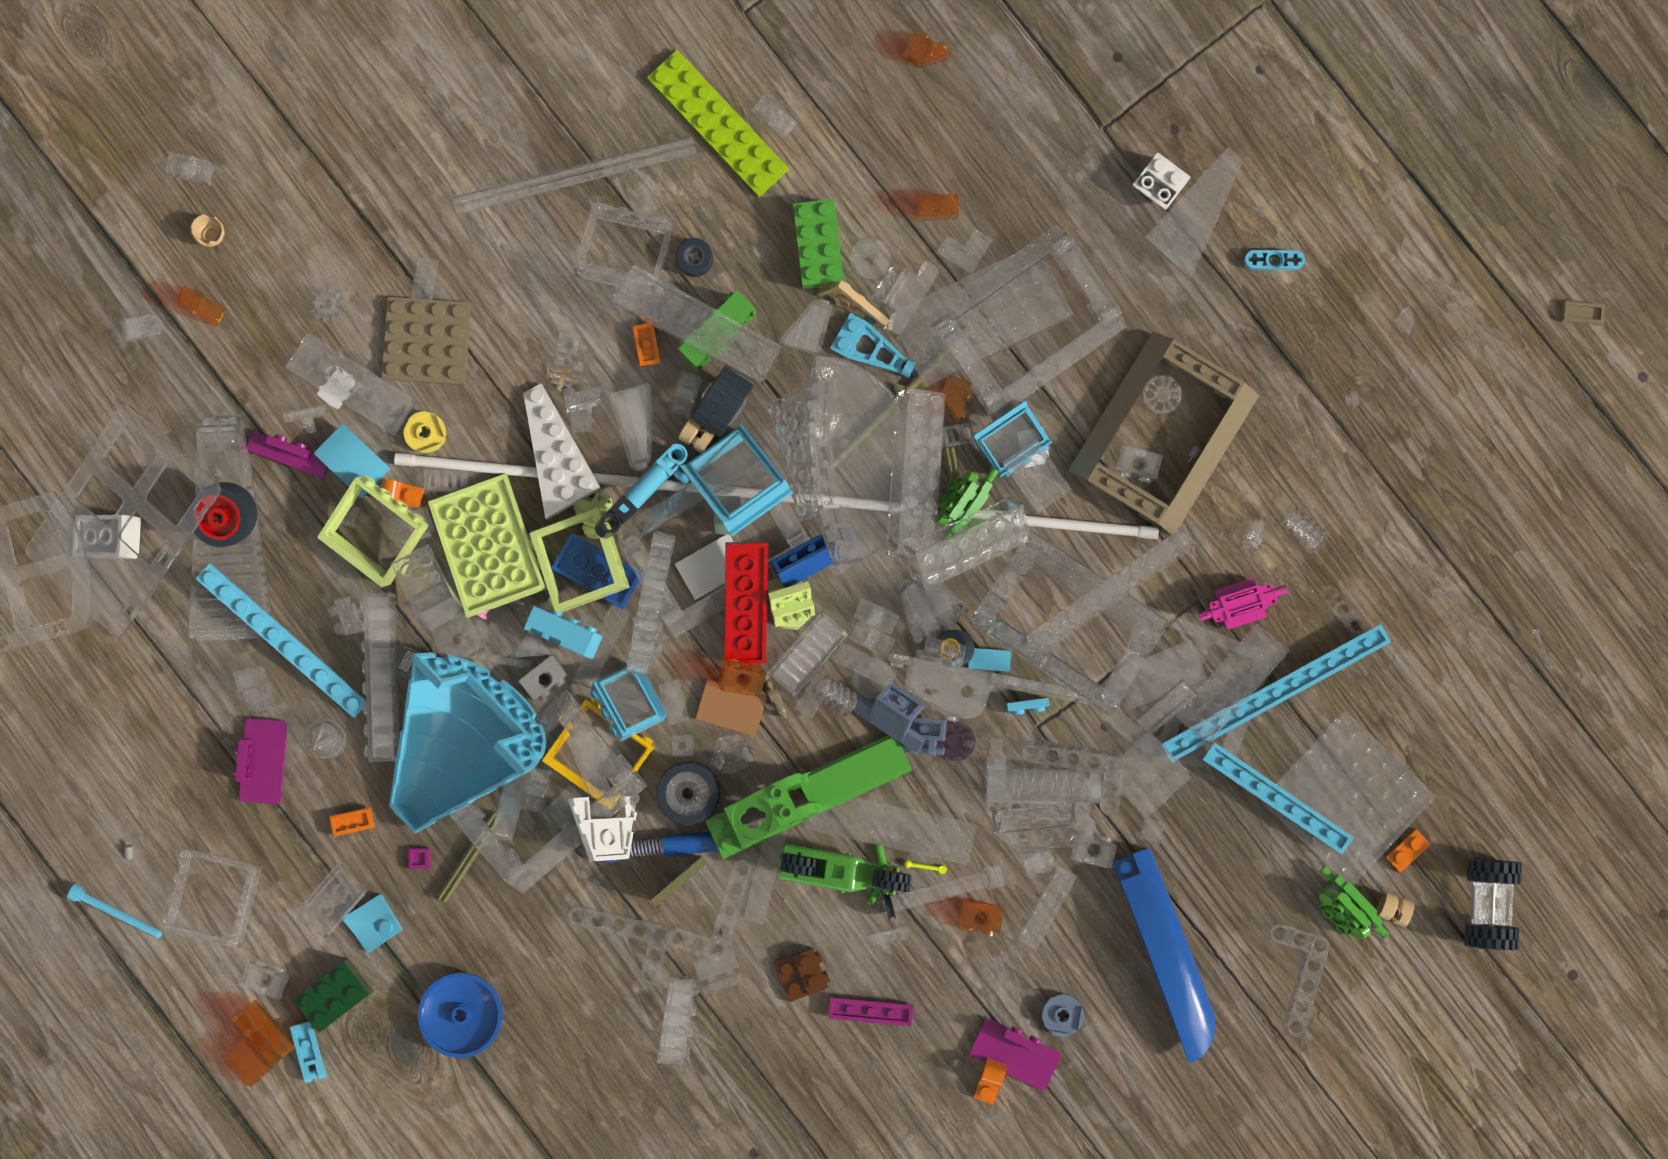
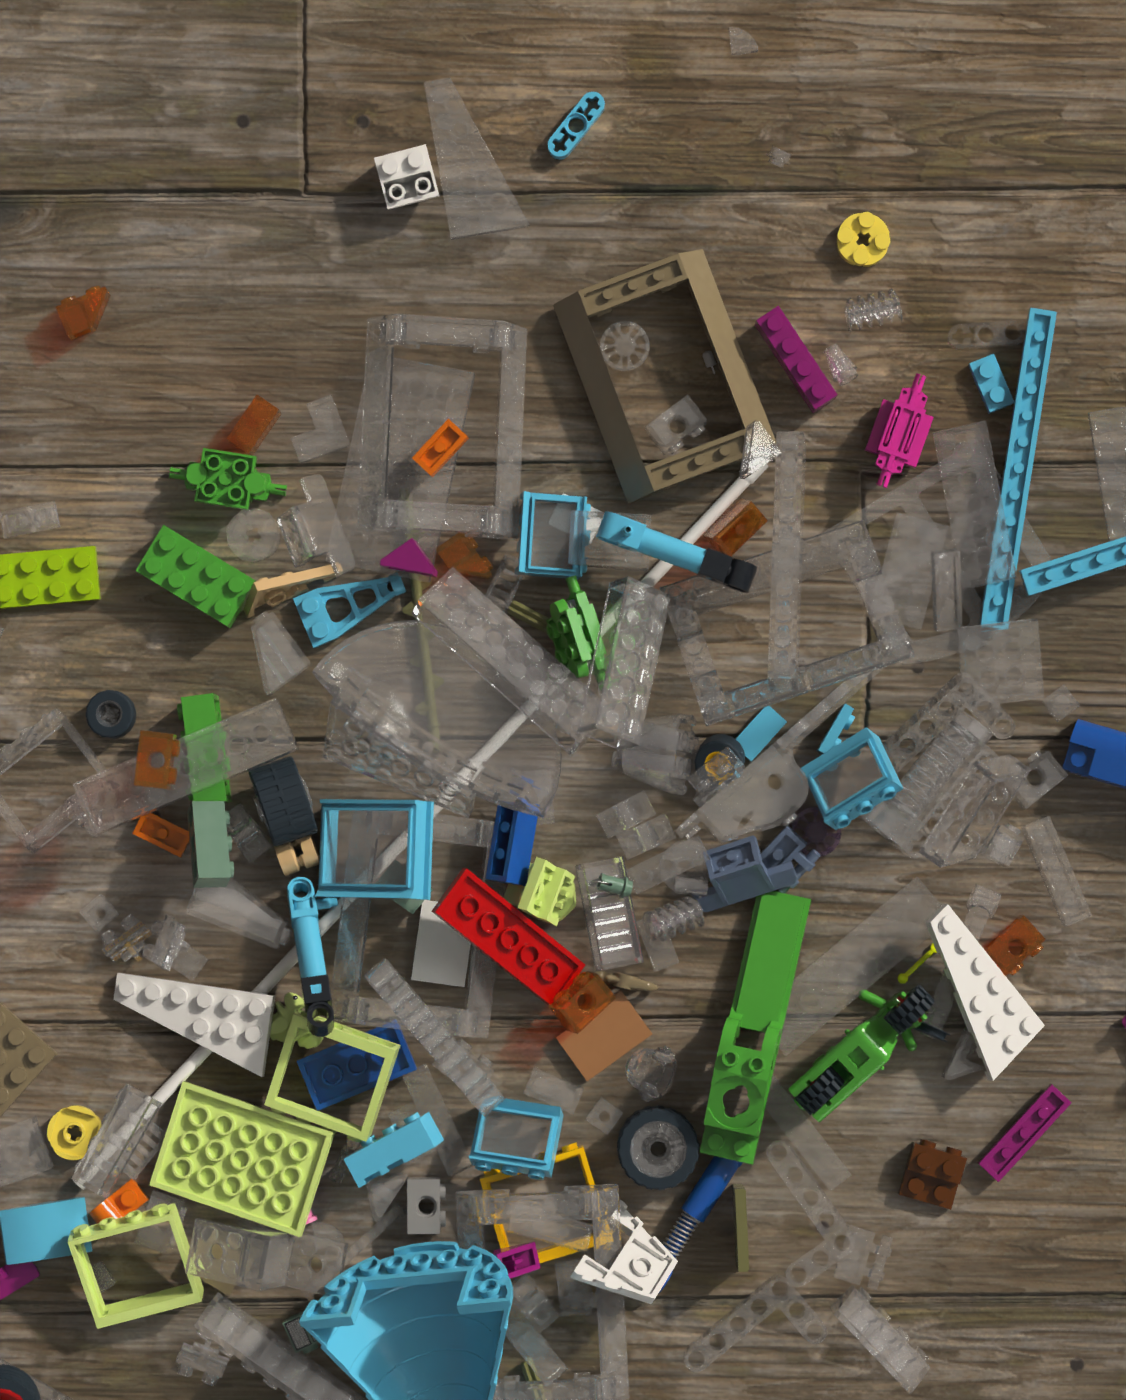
camera: 50 degrees left, 0 degrees up
none -> clear brick [71,1083,162,1198]
none -> clear orange brick [134,730,180,790]
none -> bright green piece [169,448,287,510]
none -> sand green brick [187,801,234,888]
none -> magenta slope [380,538,438,577]
none -> orange plate [412,418,469,477]
none -> magenta slope [493,1242,541,1279]
none -> medium azure piece [596,511,757,593]
none -> sand green pin [597,873,633,898]
none -> clear pin [675,876,709,898]
none -> clear orange brick [703,498,768,556]
none -> clear slope [739,420,782,479]
none -> magenta brick [754,306,837,413]
none -> medium azure window [799,727,903,830]
none -> light yellow plate [836,212,890,267]
none -> white wing [925,904,1045,1081]
none -> medium azure plate [968,354,1014,414]

